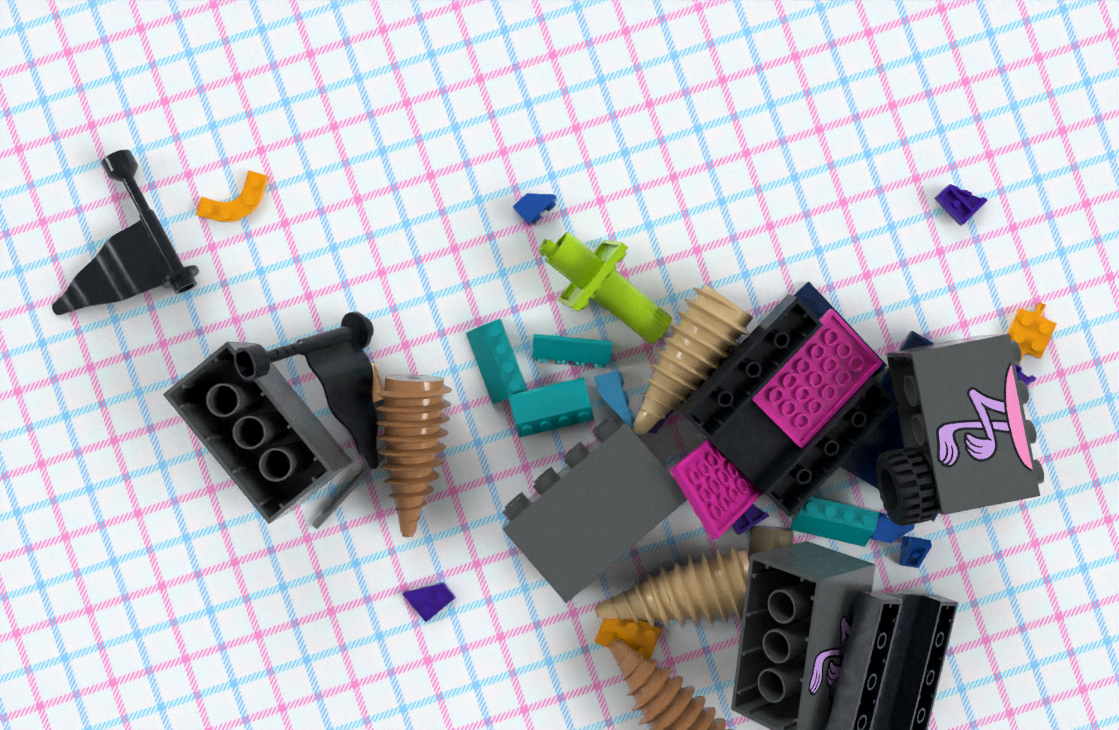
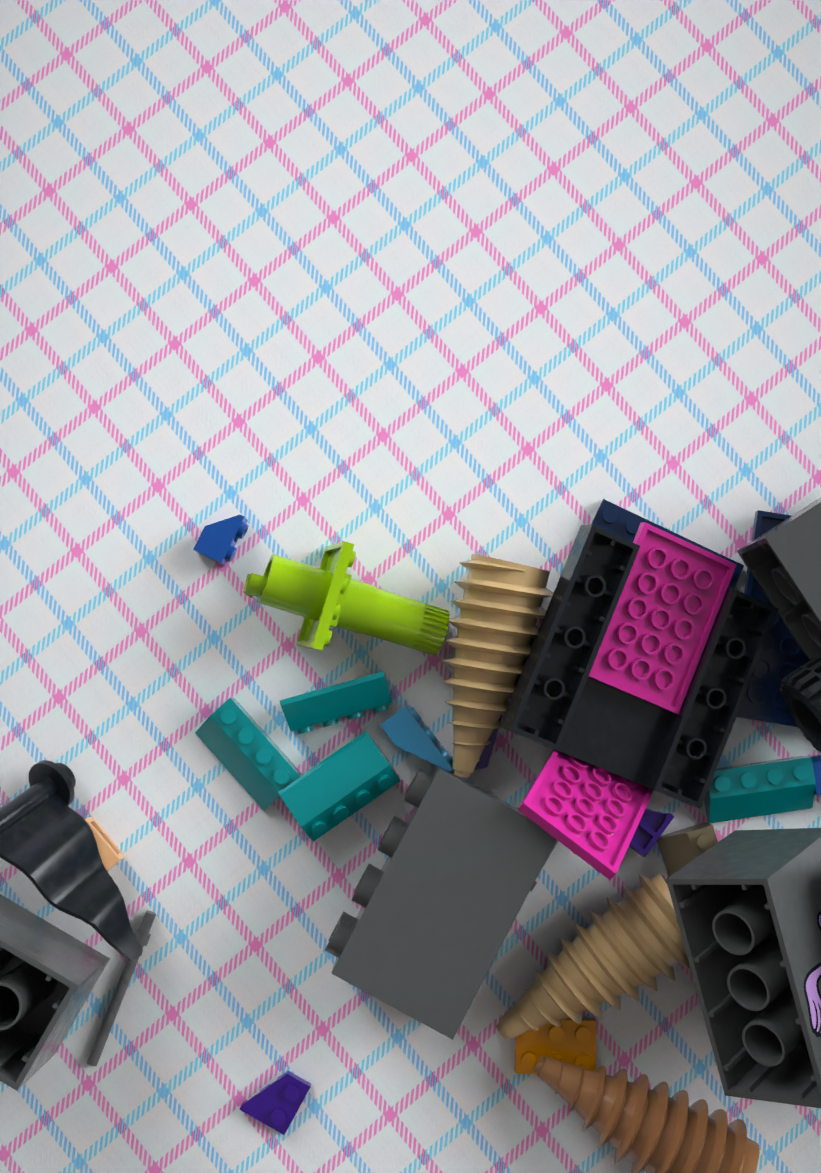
camera: 20 degrees left, 5 degrees down
medium nougat cone [375,374,452,537] -> none
dark purple wing [934,184,988,226] -> none

